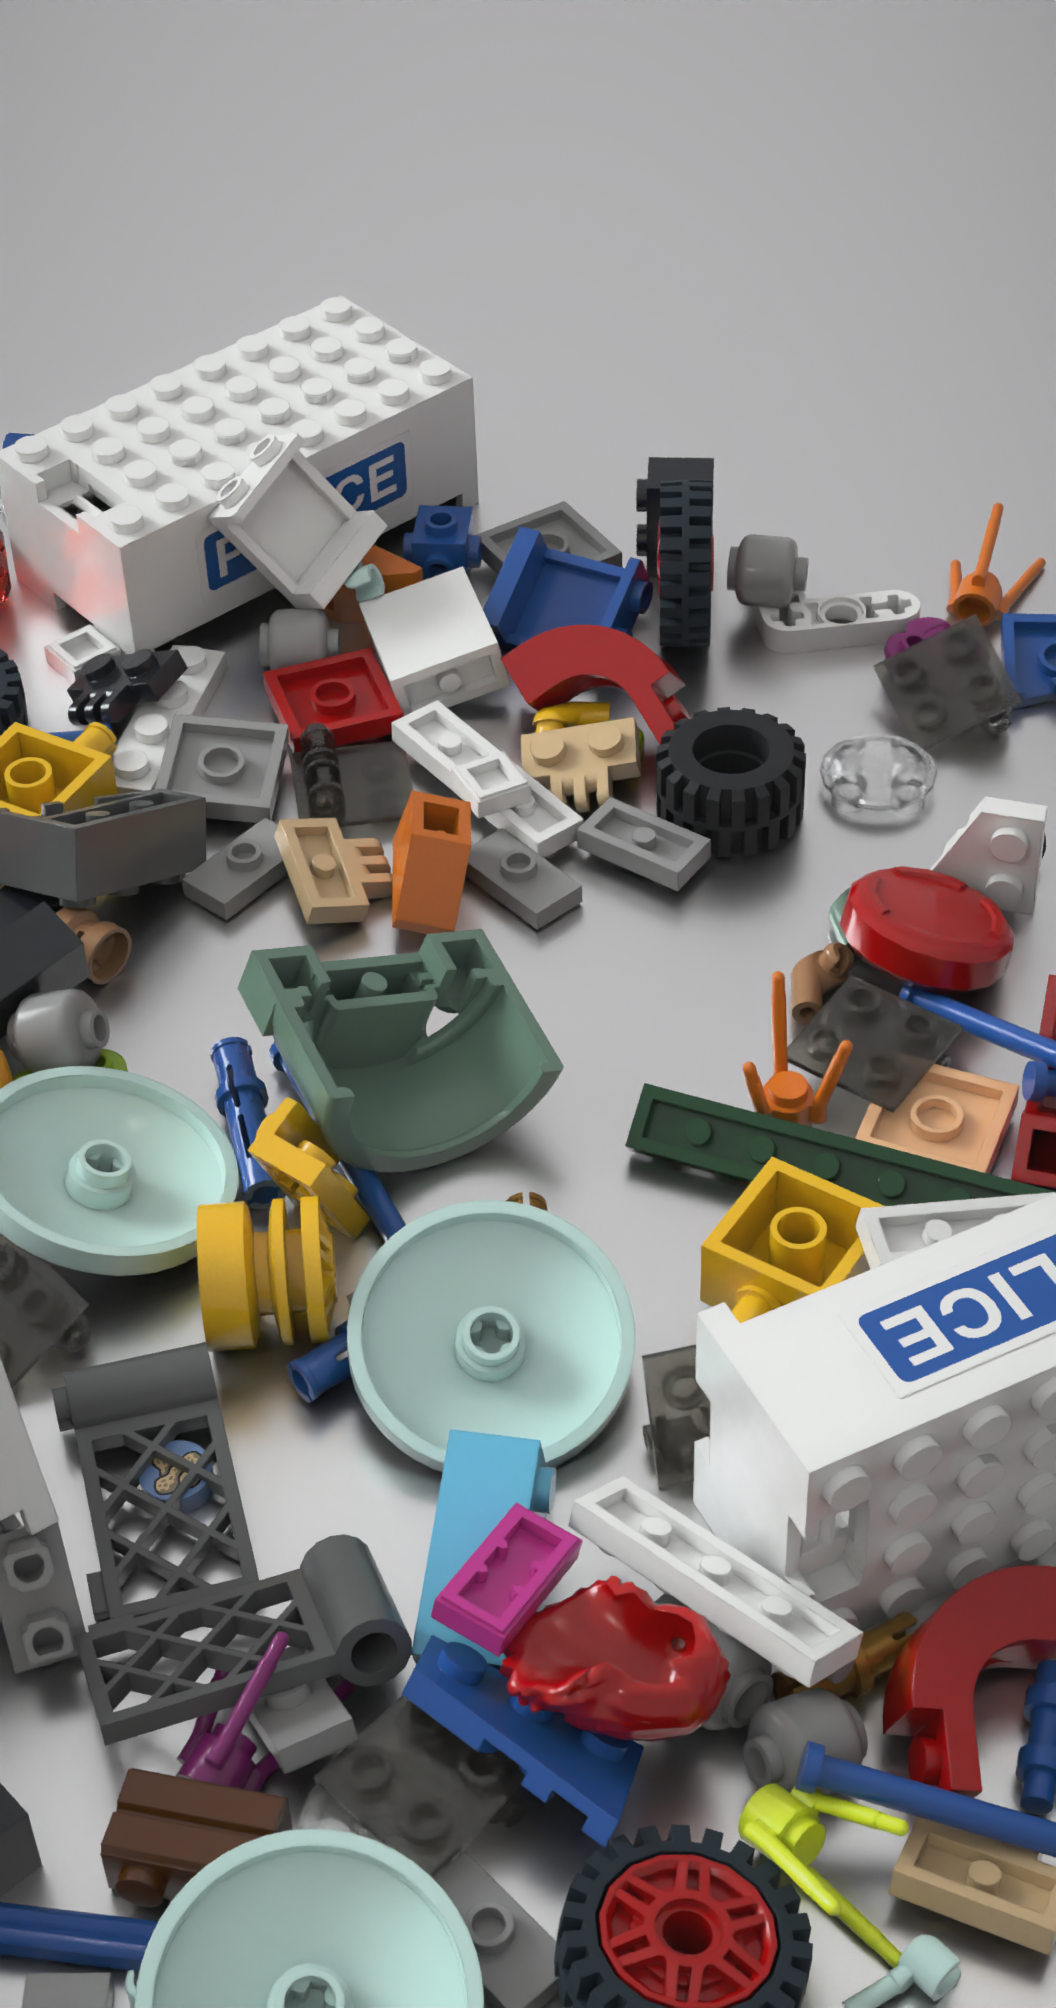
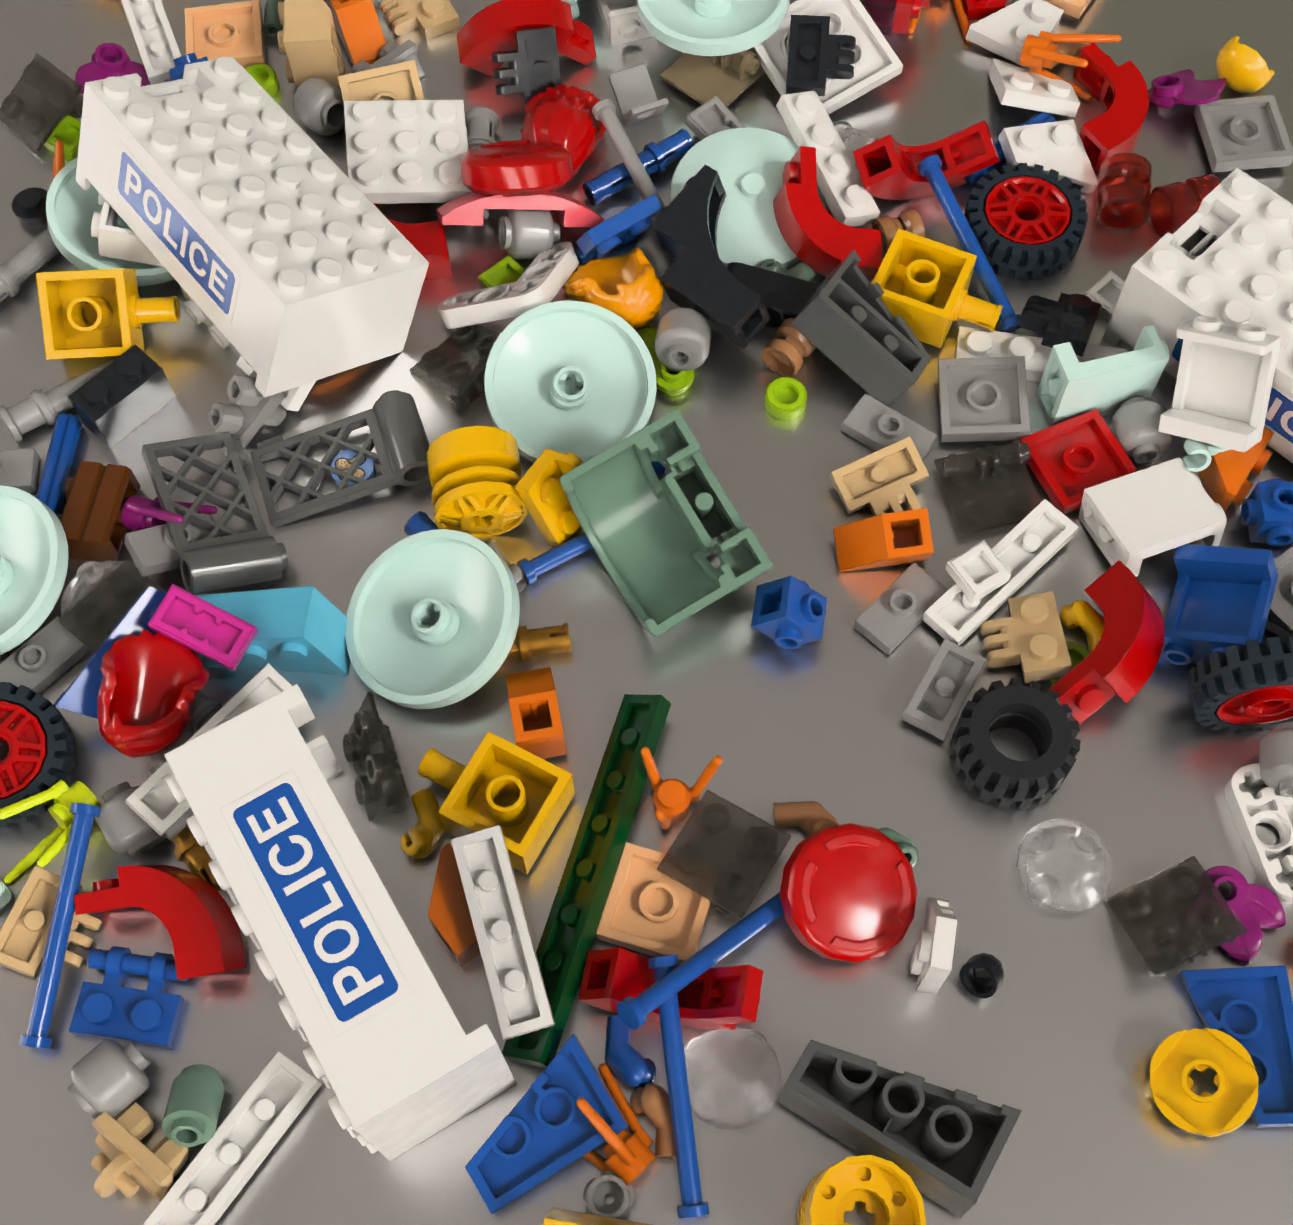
camera: 85 degrees right, 20 degrees up
none -> orange slope [505,667,567,759]
none -> blue brick [751,576,827,649]
none -> lime tile [764,377,807,421]
none -> light aqua panel [1036,325,1169,427]

